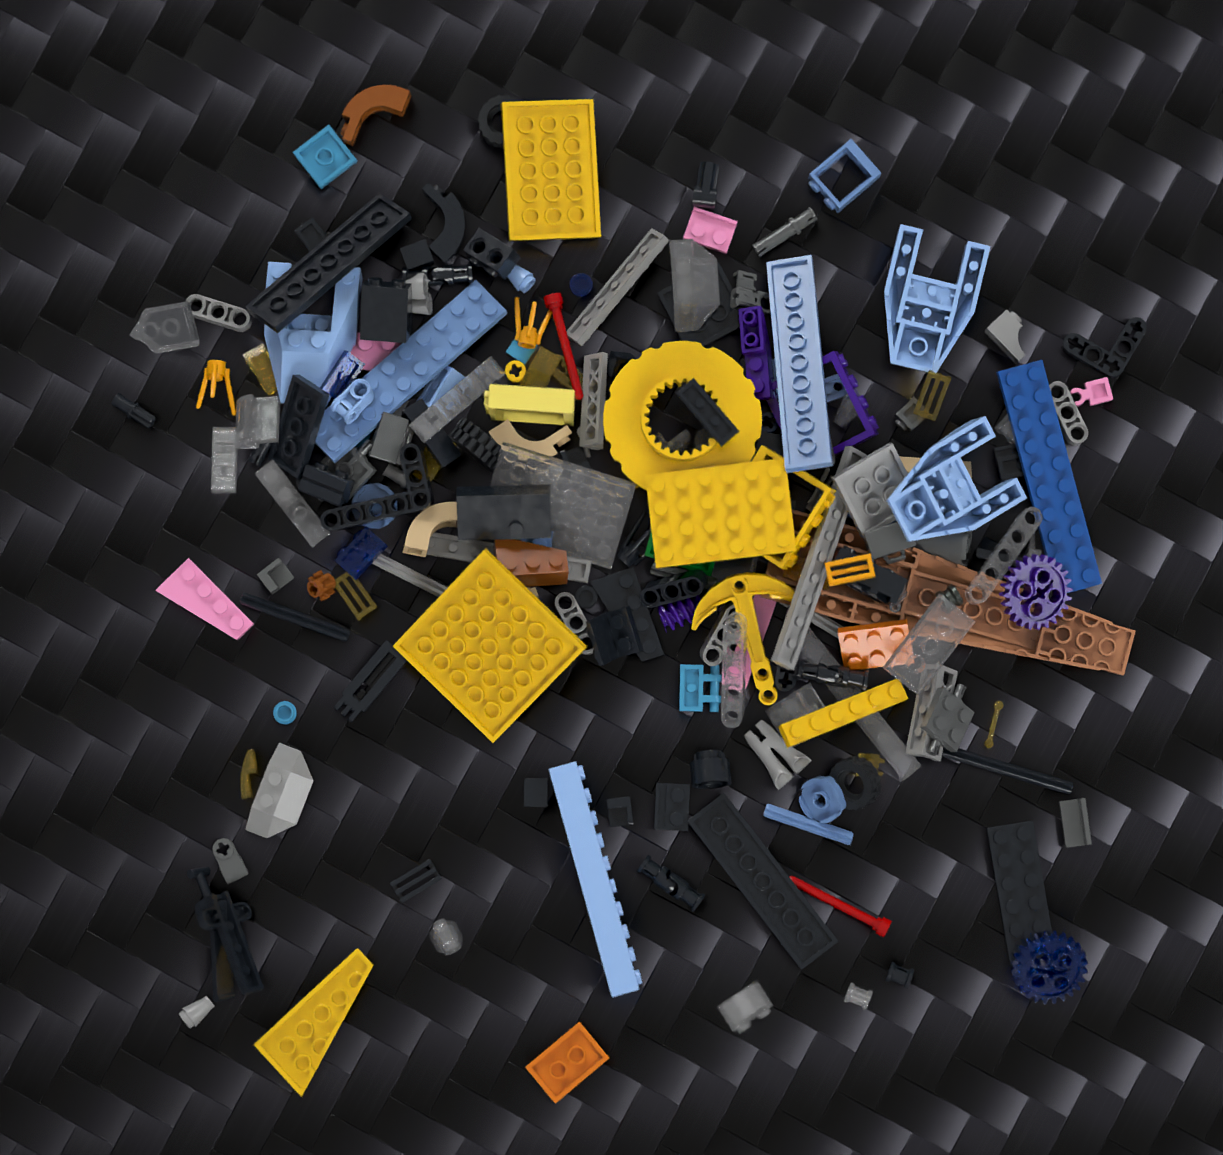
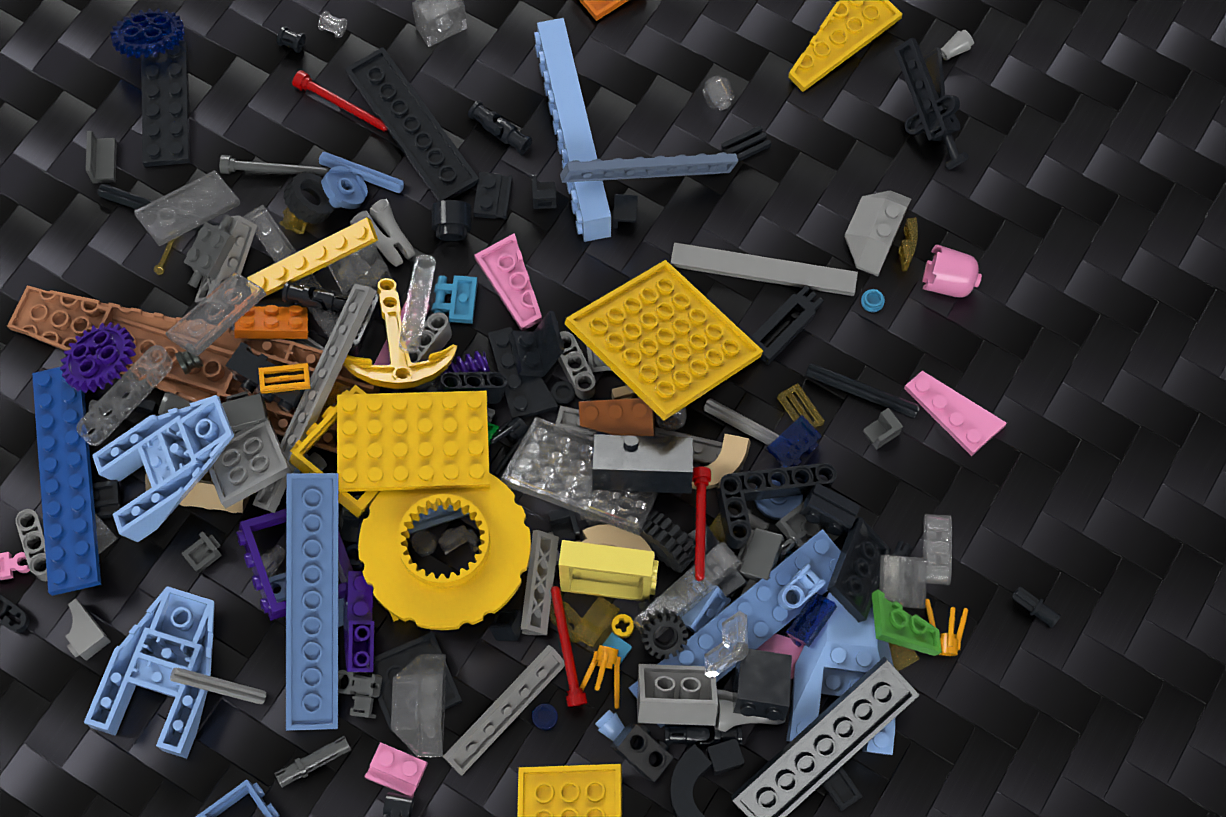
camera: 175 degrees left, 15 degrees down
clear tile [130,301,199,354] -> none
light grey beam [185,294,252,332] -> none
dark grey piece [212,838,249,884] -> none
clear slope [254,459,330,547] -> none
dark orange gear [307,570,336,601] -> none
black tile [676,378,739,447] -> none
clear yellow tile [913,369,951,421] -> none
none -> clear tile [134,170,240,246]
none -> light grey axle [170,668,266,704]
none -> dark grey piece [219,155,330,176]
none -> bright pink wing [474,233,542,331]
none -> sand blue plate [560,152,738,183]
none -> light grey slope [637,664,718,726]
none -> black tyre [640,609,688,659]
none -> light grey tile [670,243,858,296]
none -> red piece [692,467,711,581]
none -> clear plate [705,611,748,679]
none -> bright green wing [872,589,942,656]
none -> bright pink cylinder [922,245,982,298]

